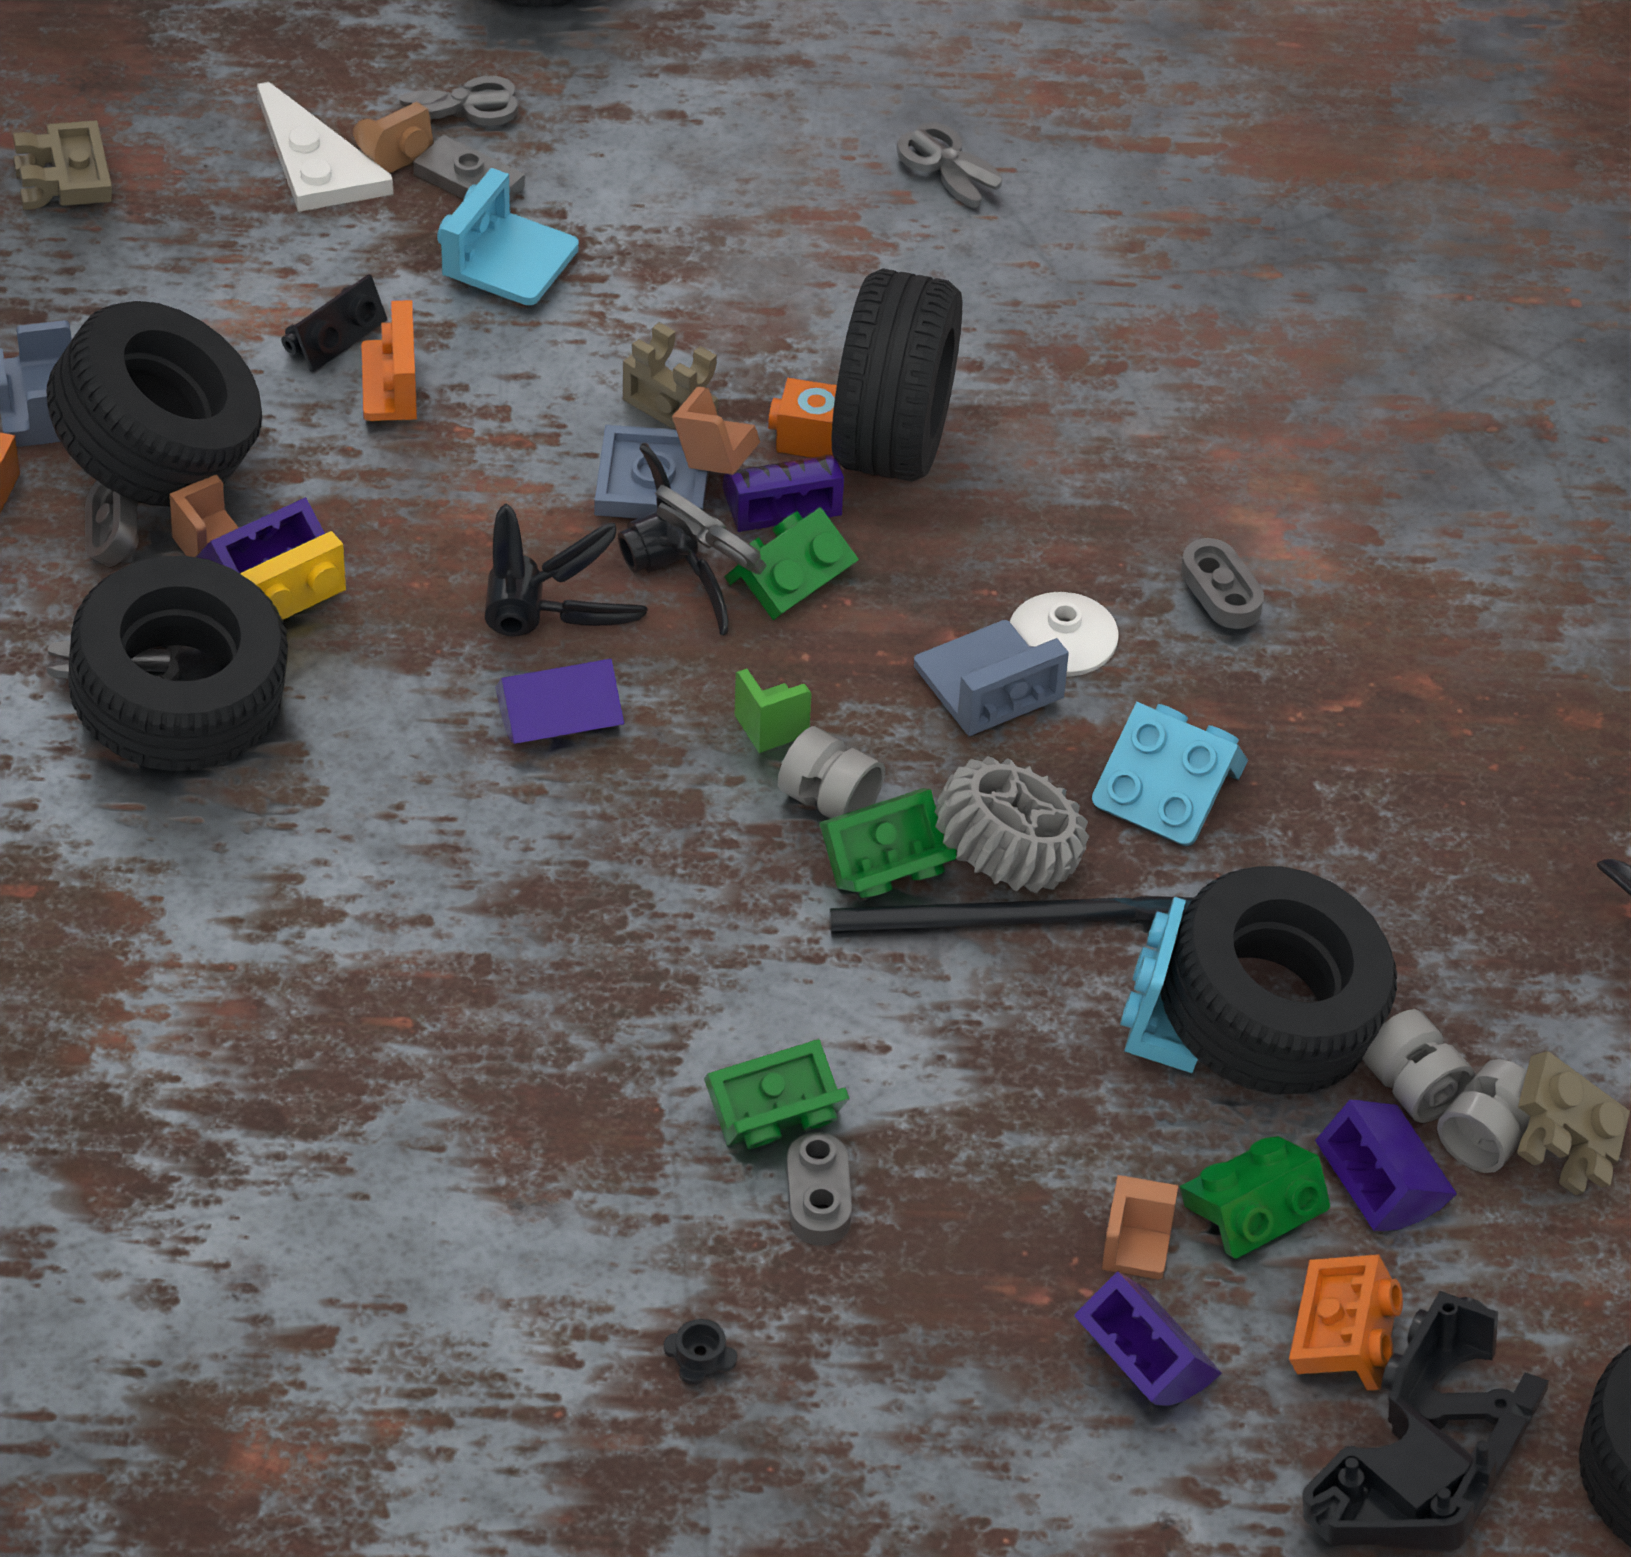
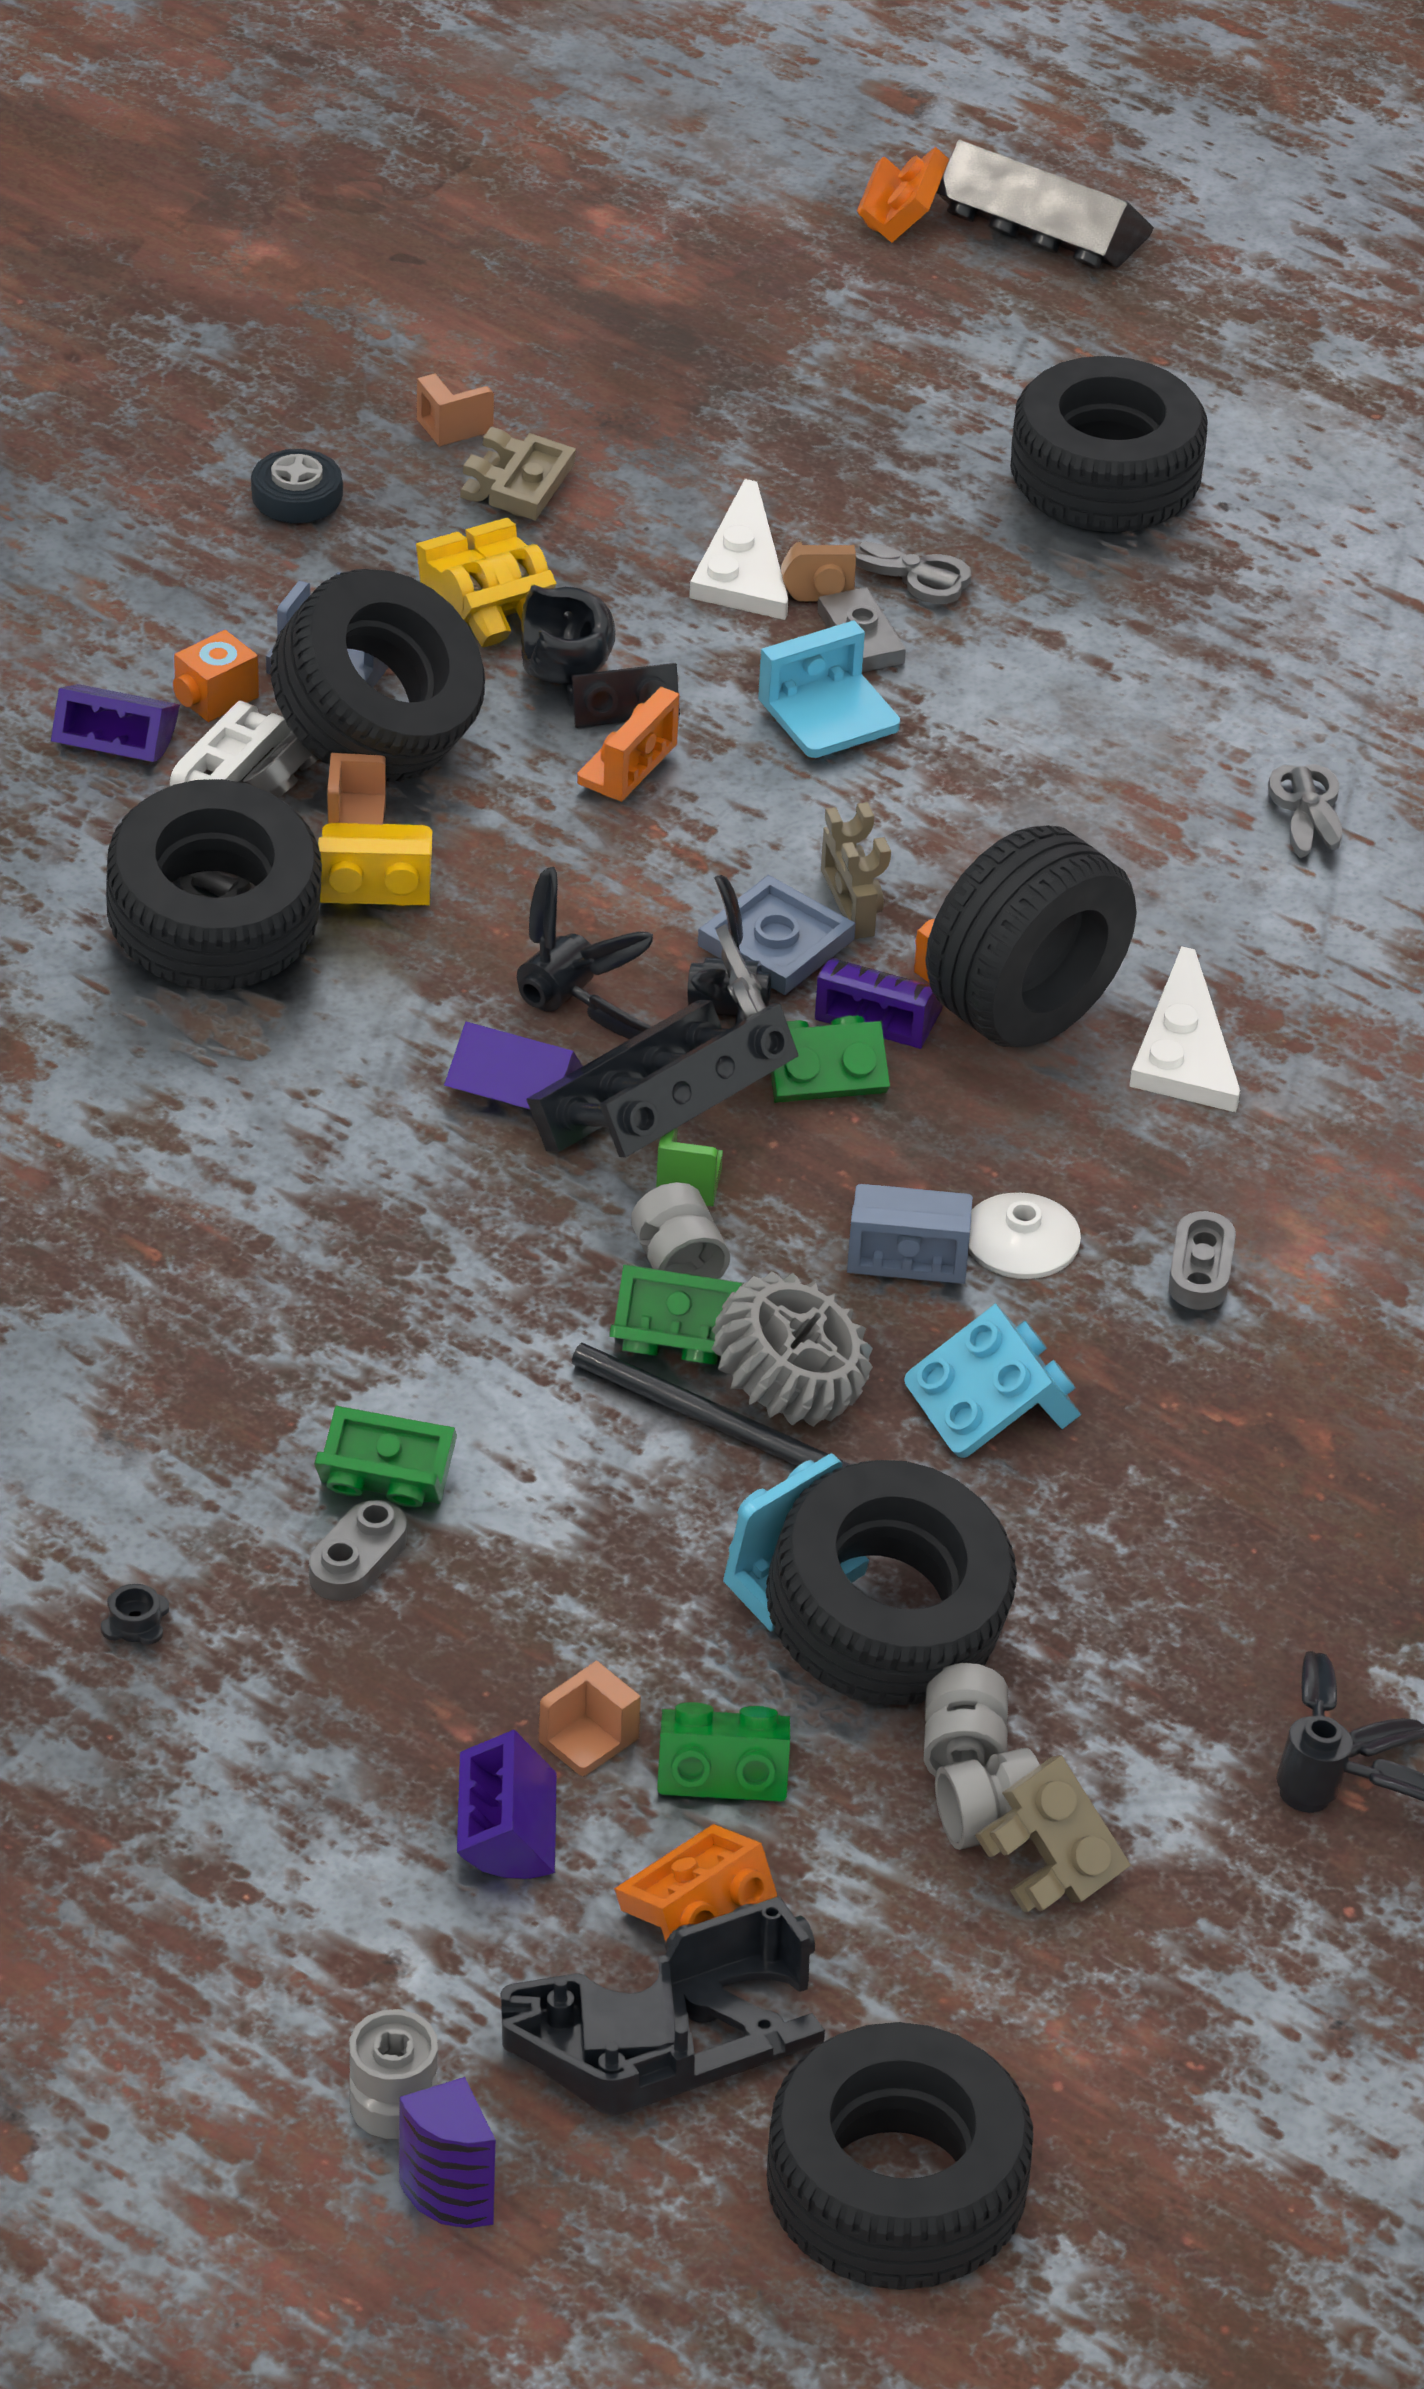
camera: 35 degrees right, 5 degrees down
dark purple brick [196,497,325,573] -> none
nougat panel [672,387,760,475] -> none
dark purple brick [1315,1099,1457,1231] -> none
none -> white plate [170,701,290,786]
none -> yellow hips [416,518,557,648]
none -> black piece [521,585,616,684]
none -> black fence [526,1000,799,1158]
none -> white wing [1130,946,1240,1112]

